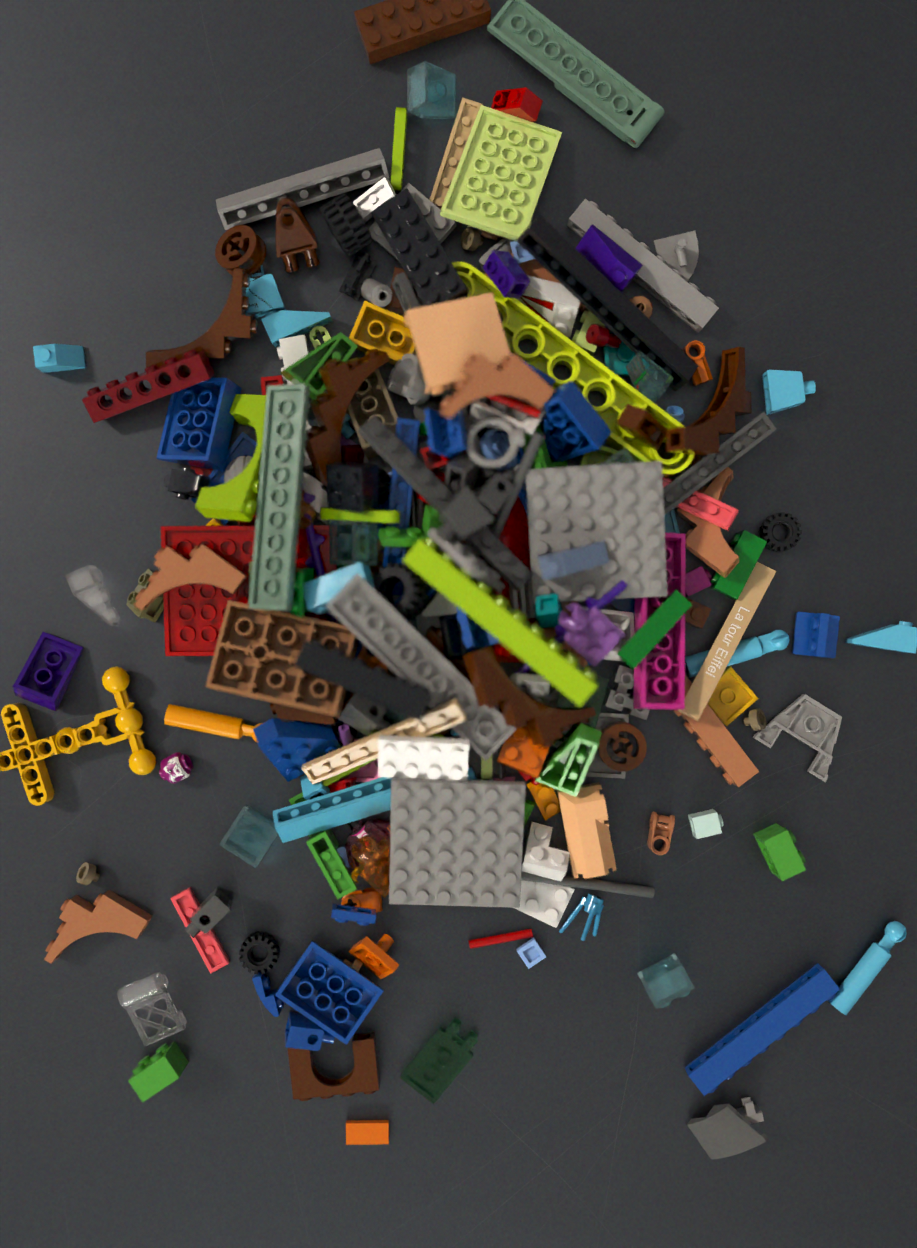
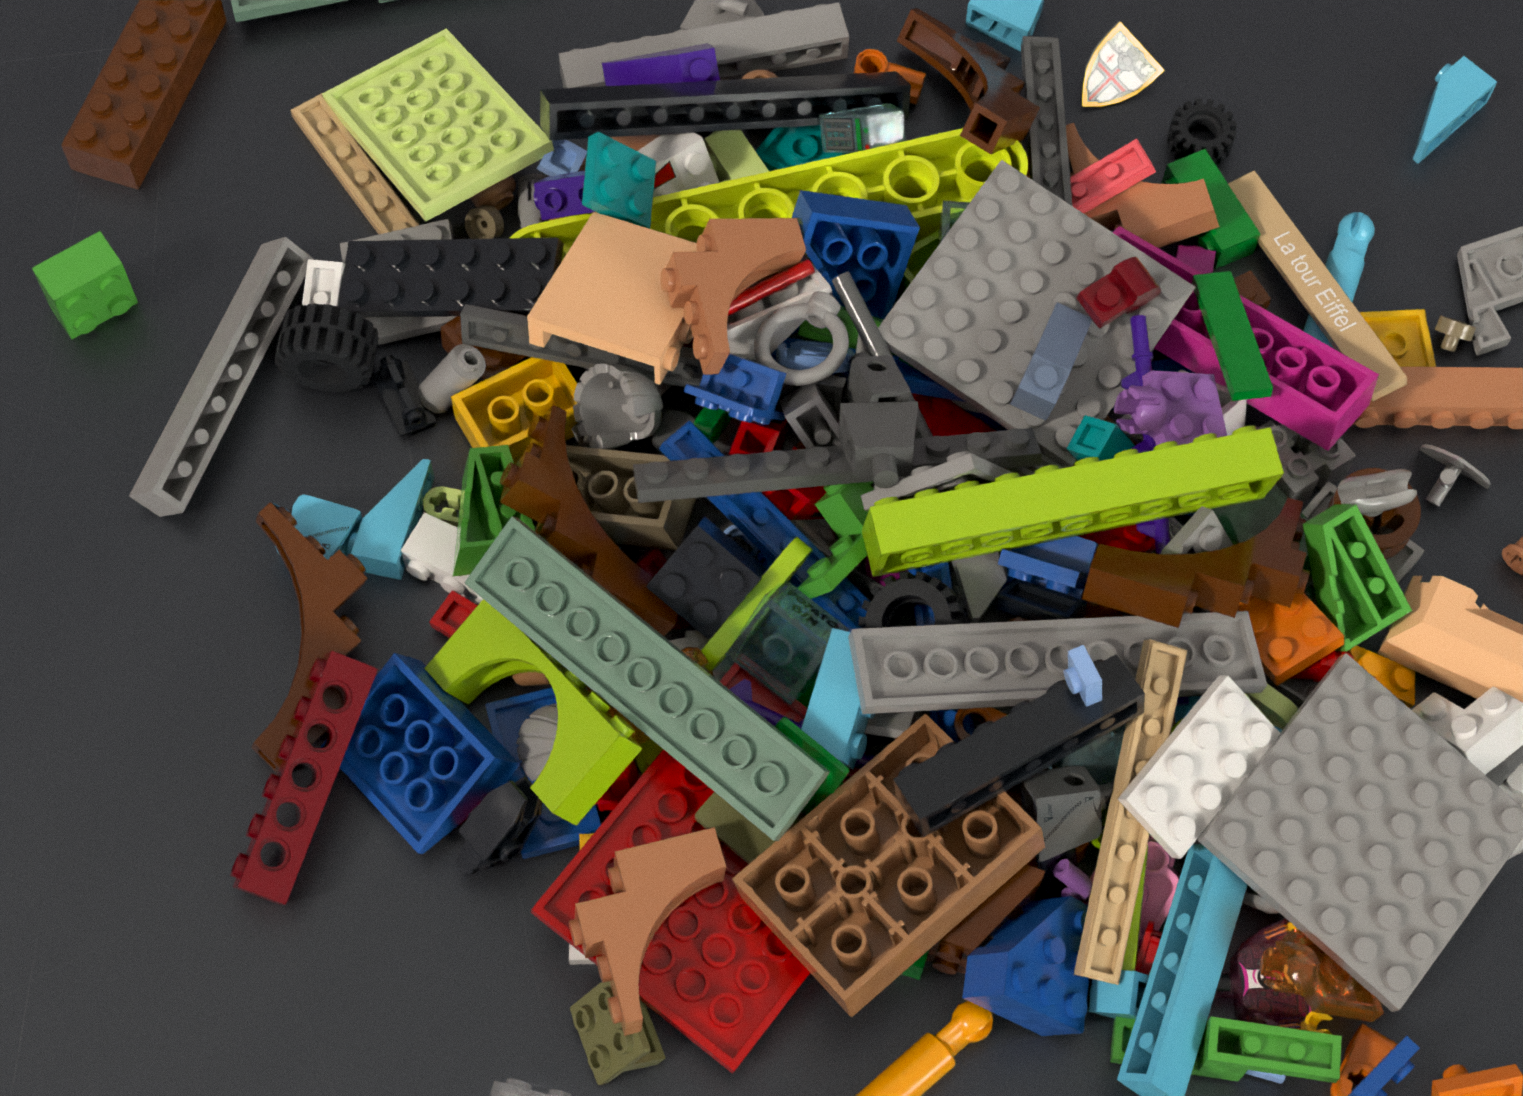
camera: 55 degrees left, 25 degrees down
medium azure slope [33,344,86,373] -> none
reddish brown wheel [215,225,266,276] -> none
reddish brown piece [275,198,320,272] -> none
lime beam [391,107,407,192] -> none
clear light blue slope [407,61,456,119] -> none
red slope [491,87,543,122] -> none
dark red piece [586,324,622,349] -> none
reddish brown slope [617,404,666,450] -> none
blue bracket [792,612,840,658] -> none
none -> bright green brick [32,231,138,339]
none -> teal plate [582,132,656,229]
none -> light blue plate [1063,645,1102,707]
none -> dark red brick [1076,257,1161,329]
none -> shield [1081,21,1164,107]
none -> light grey piece [1337,469,1417,517]
none -> light grey shield [1420,444,1491,507]

